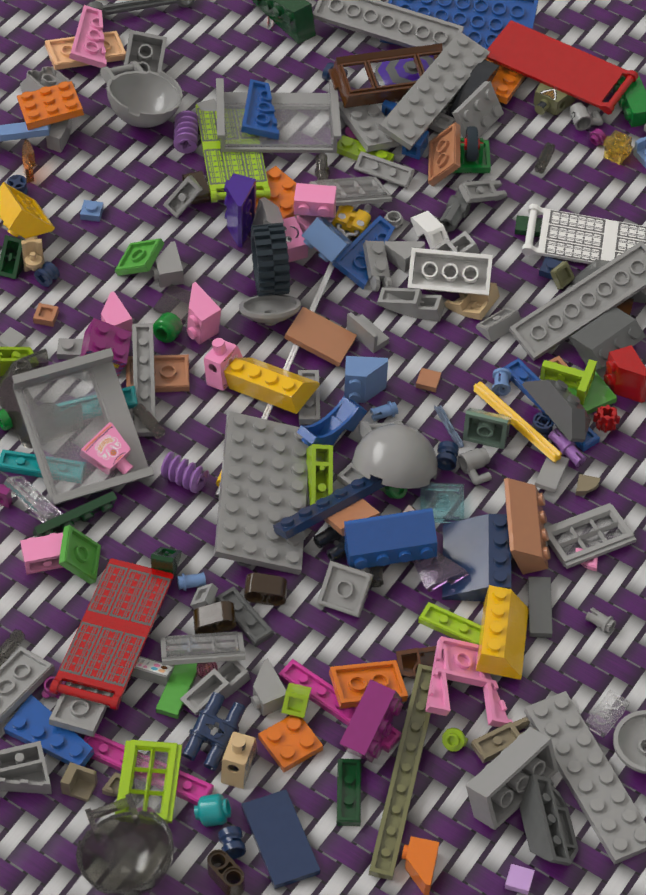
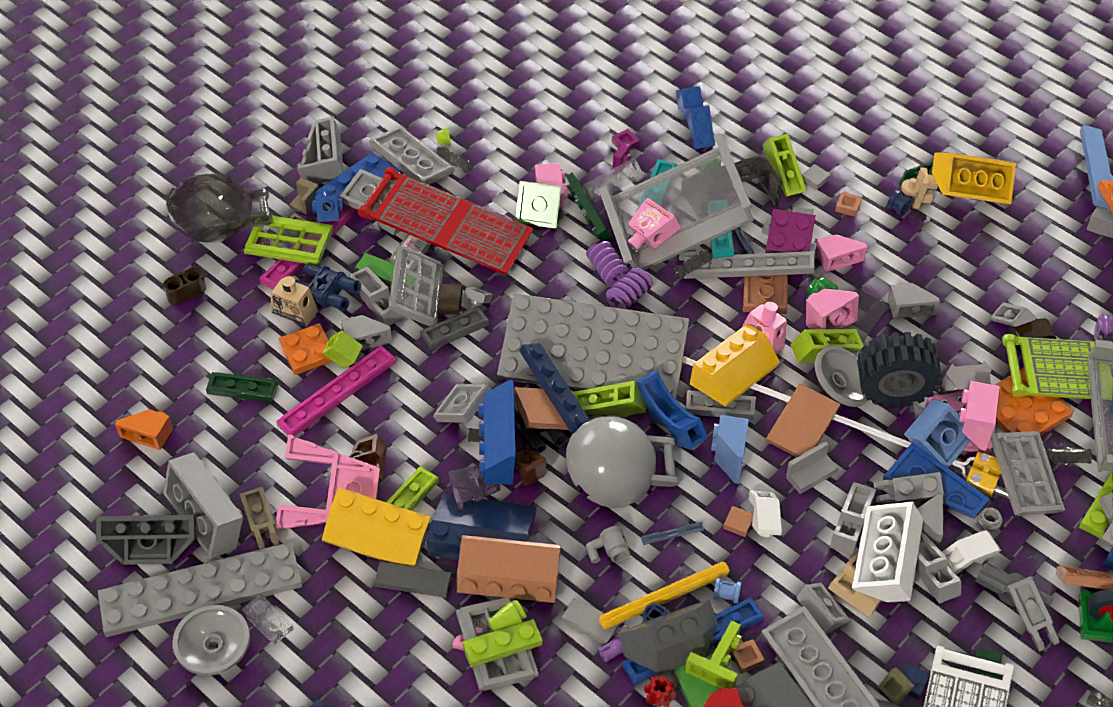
camera: 100 degrees right, 0 degrees up
dark blue wheel [7,175,28,195] -> none
clear orange slope [22,140,36,183] -> none
medium blue plate [80,200,104,222] -> none
bright green plate [115,238,165,276] -> none
dark green slope [151,547,182,580] -> none
medium blue pin [177,572,206,591] -> none
teal head [194,793,231,827] -> none
dark blue wheel [218,826,246,859] -> none
dark purple slope [224,173,256,248] -> none
dark blue tile [241,789,320,889] -> none
dark brown beam [244,573,287,606] -> none
orange plate [329,660,408,709] -> none
magenta brick [339,679,403,763] -> none
light grey tile [354,151,415,189] -> none
olive plate [369,664,433,880] -> none
medium blue pin [370,401,398,421] -> none
clear light blue plate [420,483,464,523] -> none
dark blue wheel [436,441,459,471] -> none
lime plate [442,728,468,751] -> none
sand green slope [463,408,511,449] -> none
lavender tile [504,864,535,895] -> none
dark tan tile [575,474,601,496] -> none
light grey pin [586,607,616,633] -> none
none -> blue brick [312,190,343,222]
none -> lime plate [462,619,543,667]
none -> lime cone [487,600,526,632]
none -> medium lavender piece [586,241,628,288]
none -> white slope [748,491,782,537]
none -> lime slope [790,329,864,363]

